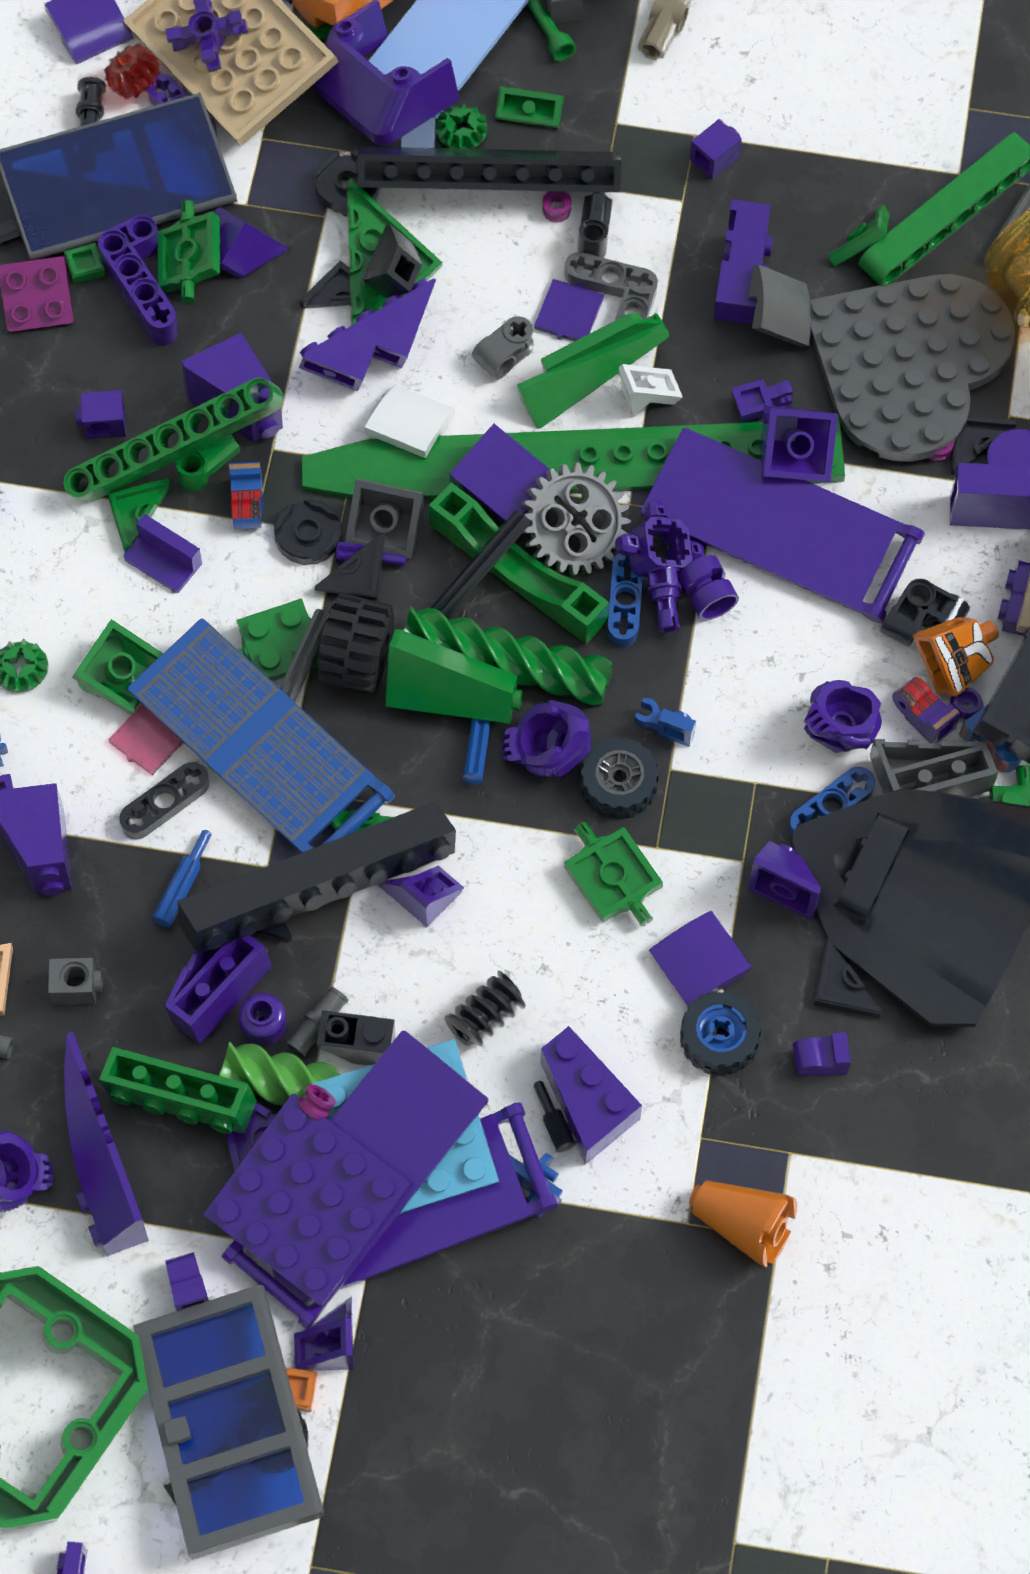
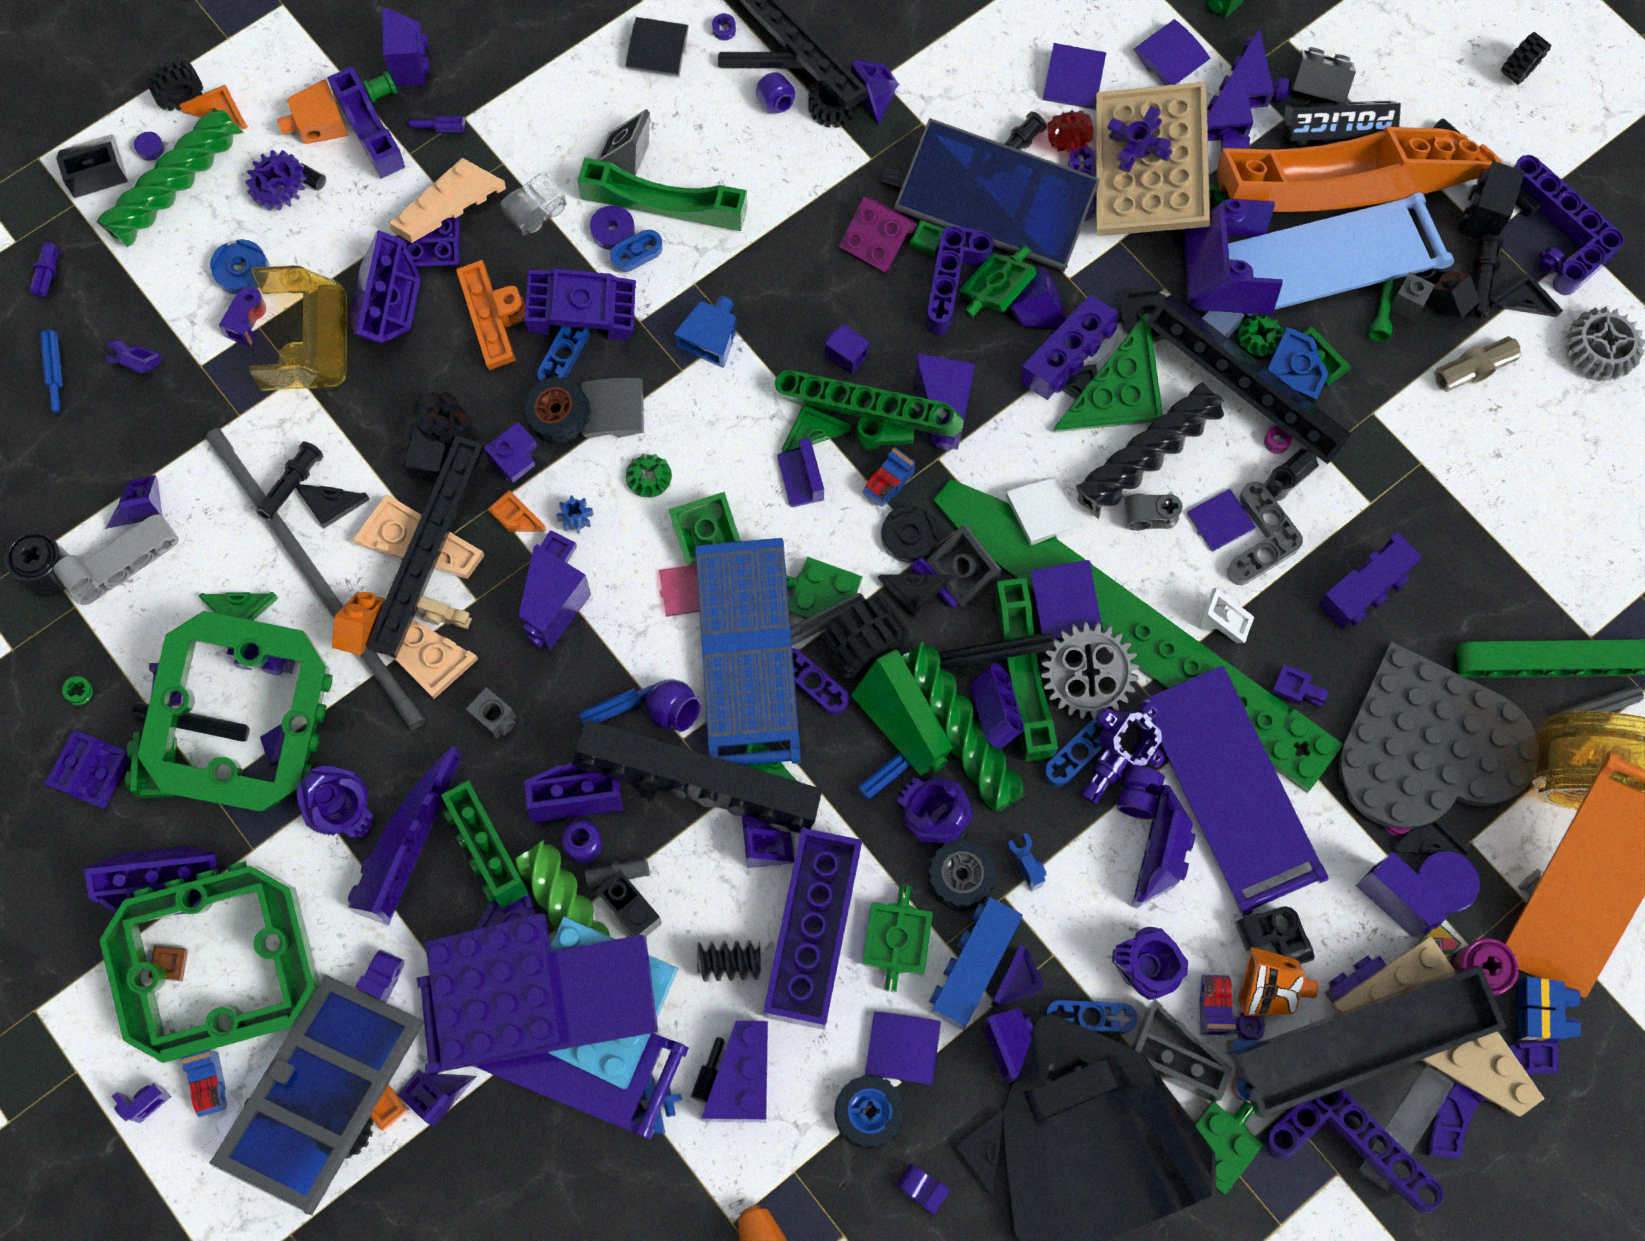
camera: 40 degrees right, 5 degrees up
black beam [119,762,209,839] -> none
magenta bush [298,1084,336,1120] -> none
dark purple slope [299,278,436,391] -> none
black slope [362,224,422,298] -> none
green wedge [517,313,669,428] -> none
dark purple brick [690,119,742,179] -> none
dark grey slope [749,264,811,347] -> none
dark purple slope [761,405,838,482] -> none
green tile [828,204,890,266] -> none
none -> leg [181,1050,227,1117]
none -> dark purple piece [646,679,701,732]
none -> dark purple brick [763,828,862,1030]
none -> dark purple beam [792,648,848,716]
none -> blue brick [929,897,1023,1031]
none -> dark purple beam [970,663,1024,749]
none -> dark purple slope [990,944,1045,1008]
none -> dark purple brick [1020,294,1118,400]
none -> black piece [1076,382,1224,519]
none -> dark purple wedge [1131,784,1196,908]
none -> blue plate [1268,327,1328,402]

